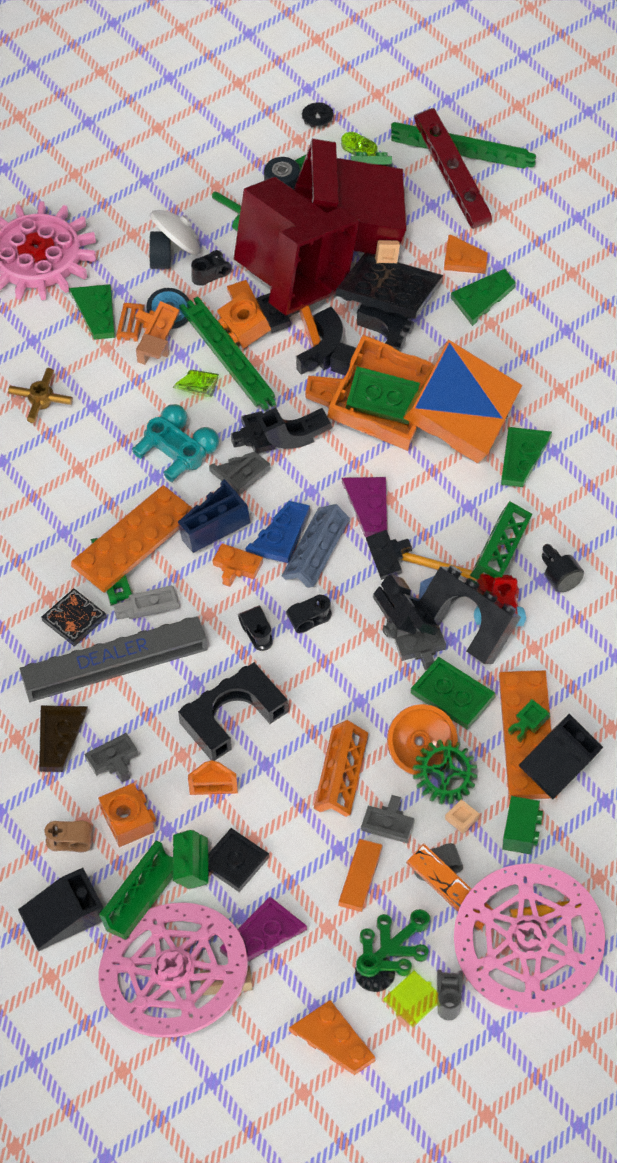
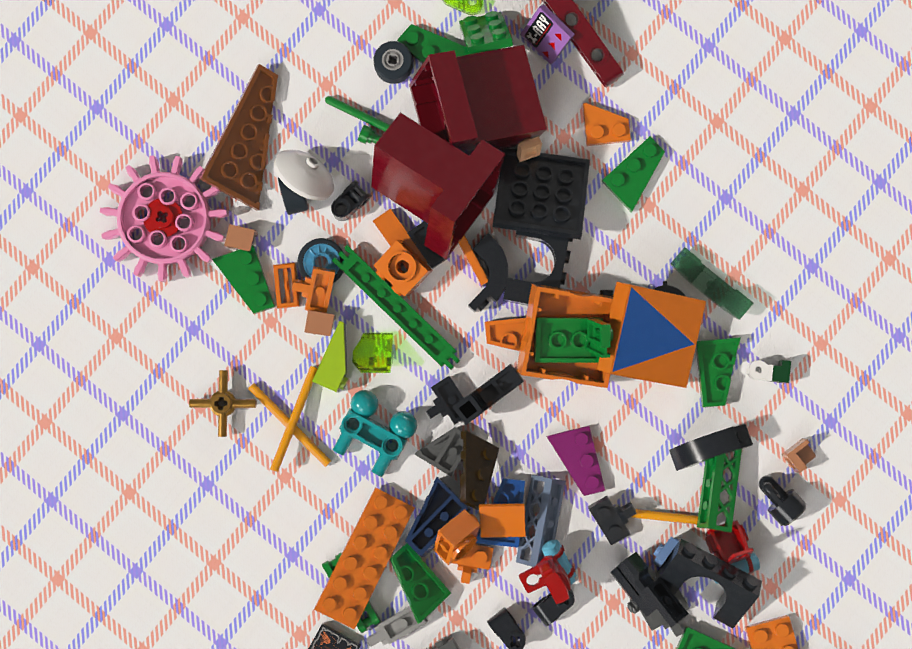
camera: 10 degrees left, 30 degrees up
none -> dark orange wing [199,64,278,211]
none -> nougat panel [224,224,258,251]
none -> light orange piece [248,383,331,467]
none -> light orange piece [270,366,317,472]
none -> lime slope [312,321,349,393]
none -> green wing [390,543,451,624]
none -> orange brick [433,509,480,565]
none -> dark brown wing [460,430,499,510]
none -> orange piece [479,504,526,538]
none -> red piece [519,540,577,604]
none -> medium lavender tile [520,4,575,64]
none -> green plate [587,318,613,358]
none -> black arch [669,424,753,471]
none -> clear green slope [670,247,754,320]
none -> leg [746,360,791,384]
none -> nougat panel [781,438,816,473]

